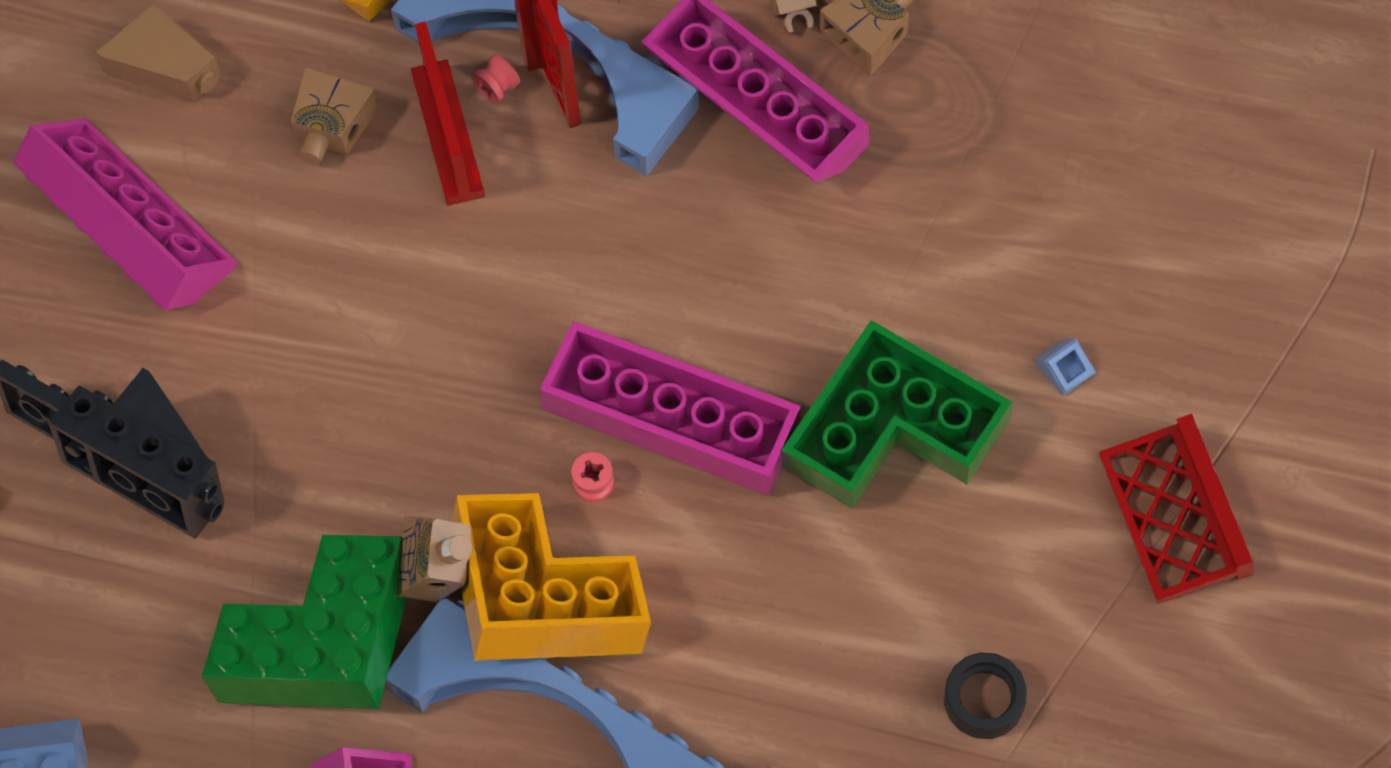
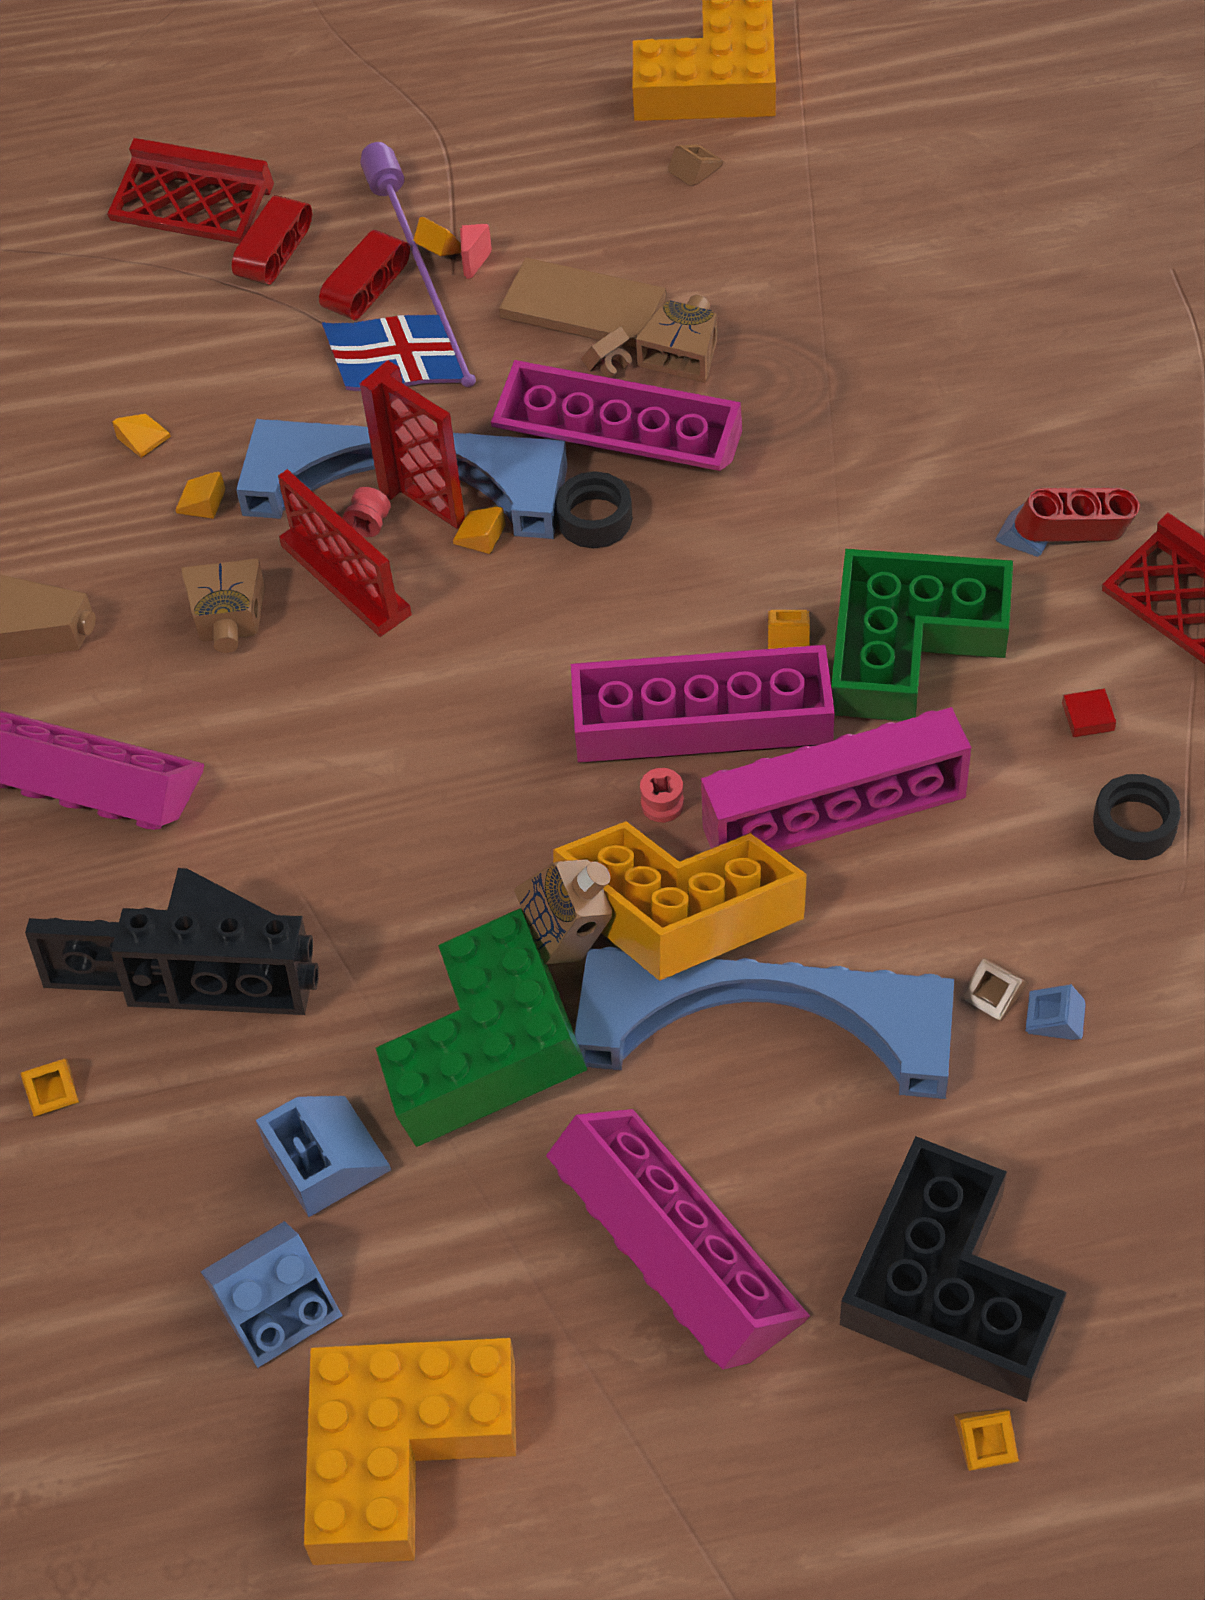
camera: 25 degrees left, 10 degrees down
none -> medium blue slope [256,1096,391,1217]
none -> light orange slope [453,507,506,554]
none -> black tyre [555,471,633,548]
none -> dark pink brick [701,707,972,852]
none -> light orange slope [768,610,810,649]
none -> red beam [1015,488,1140,541]
none -> red tile [1062,688,1116,737]

